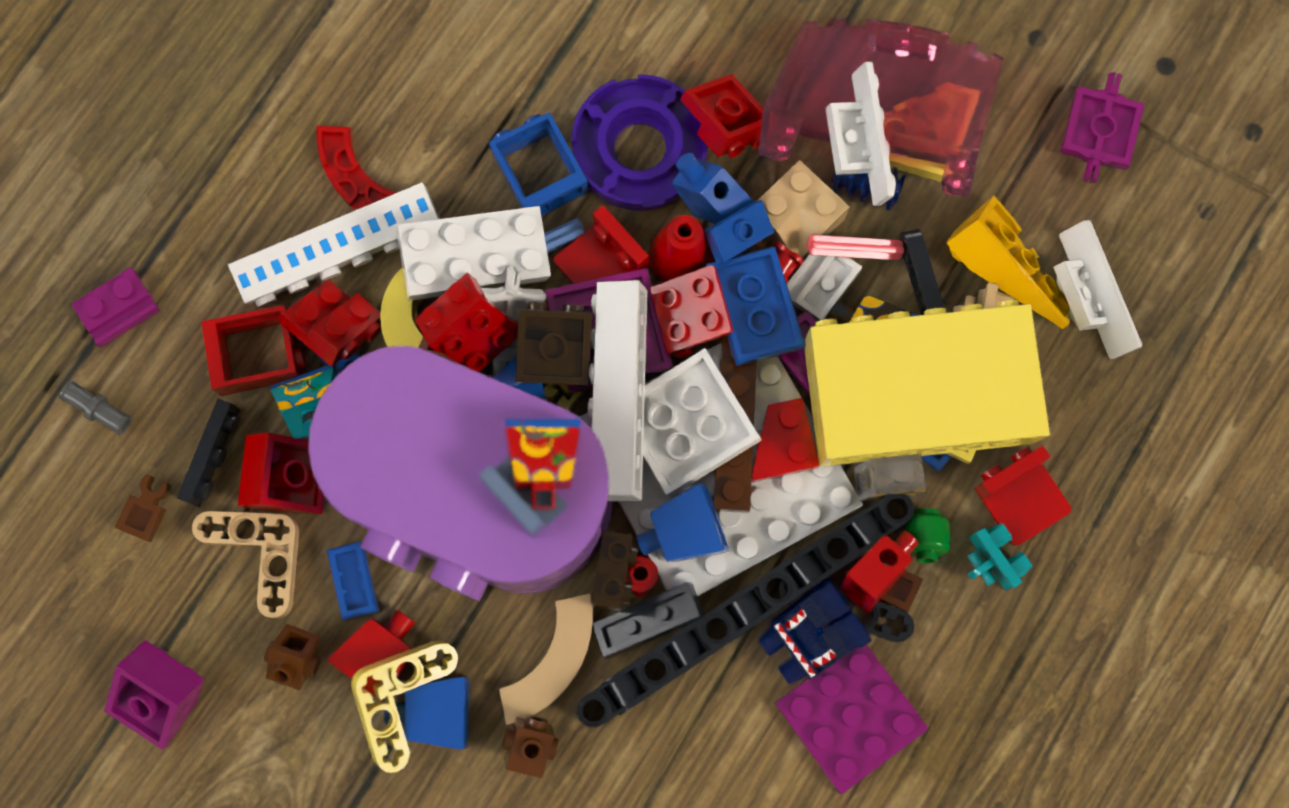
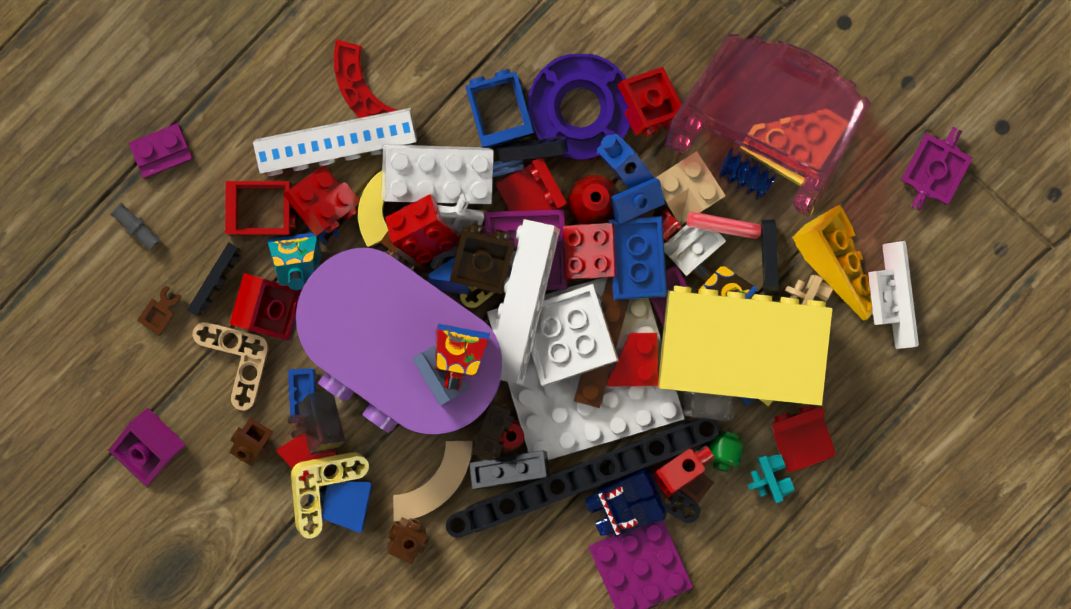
camera: 10 degrees right, 10 degrees up
blue torso [637,484,730,562] -> none
white bracket [825,62,896,206] -> none
none -> clear smoke brick [288,391,345,455]
none -> black beam [497,137,569,161]

